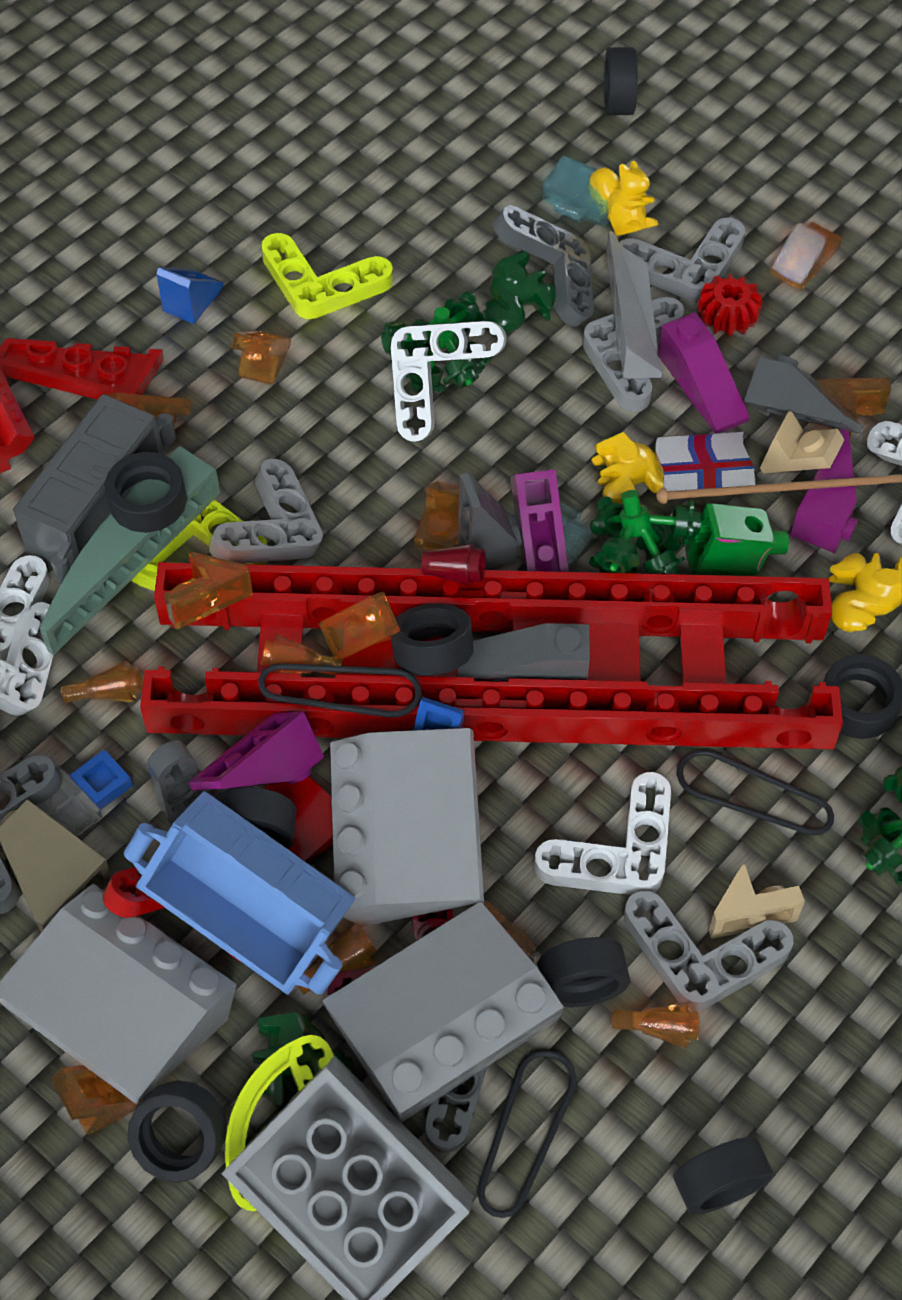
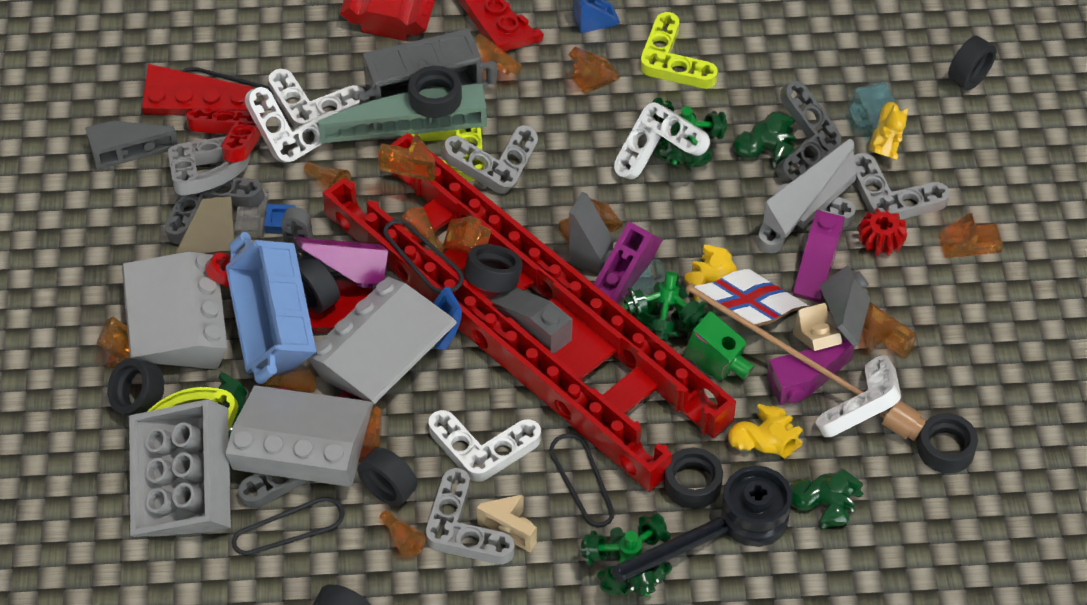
camera: 45 degrees right, 5 degrees down
dark red cone [421,544,486,586] -> none

